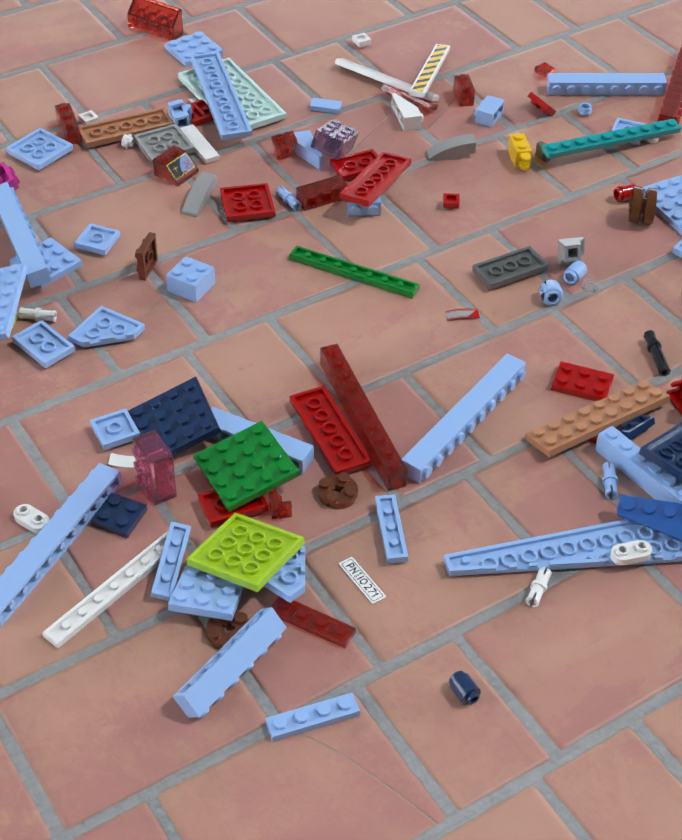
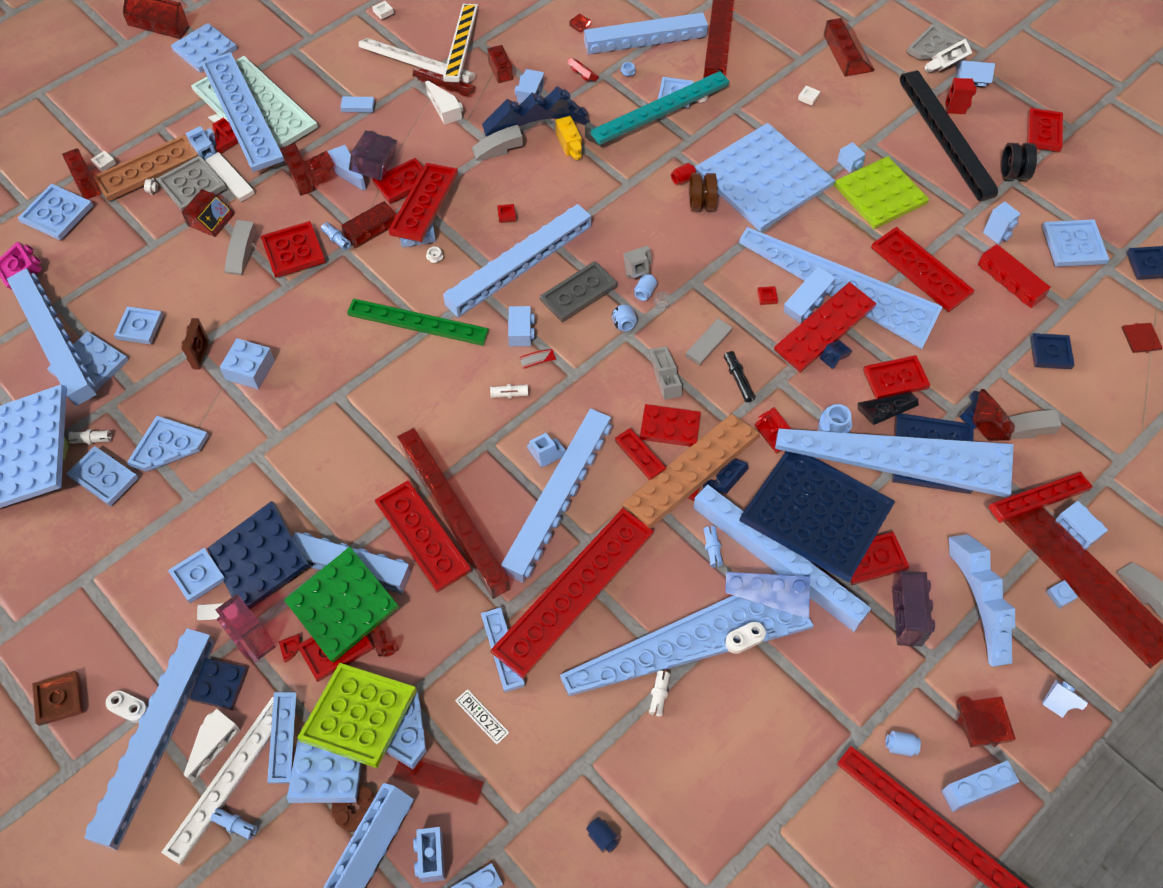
camera: 10 degrees left, 15 degrees up
copper plate [318,472,358,509] -> none
none -> white slope [184,709,241,783]
none -> light blue pin [210,807,257,840]
none -> red tile [278,634,301,662]
none -> clear red brick [280,143,316,196]
none -> light blue brick [413,827,445,883]
none -> white plate [426,247,443,263]
none -> light blue brick [443,204,591,318]
none -> dark blue arch [482,86,590,137]
none -> white pin [490,384,528,399]
none -> red plate [491,508,654,679]
none -> light blue brick [508,306,535,346]
none -> light blue brick [527,433,566,468]
none -> red plate [615,428,666,480]
none -> light grey slope [649,346,682,400]
none -> light grey tile [685,319,732,366]

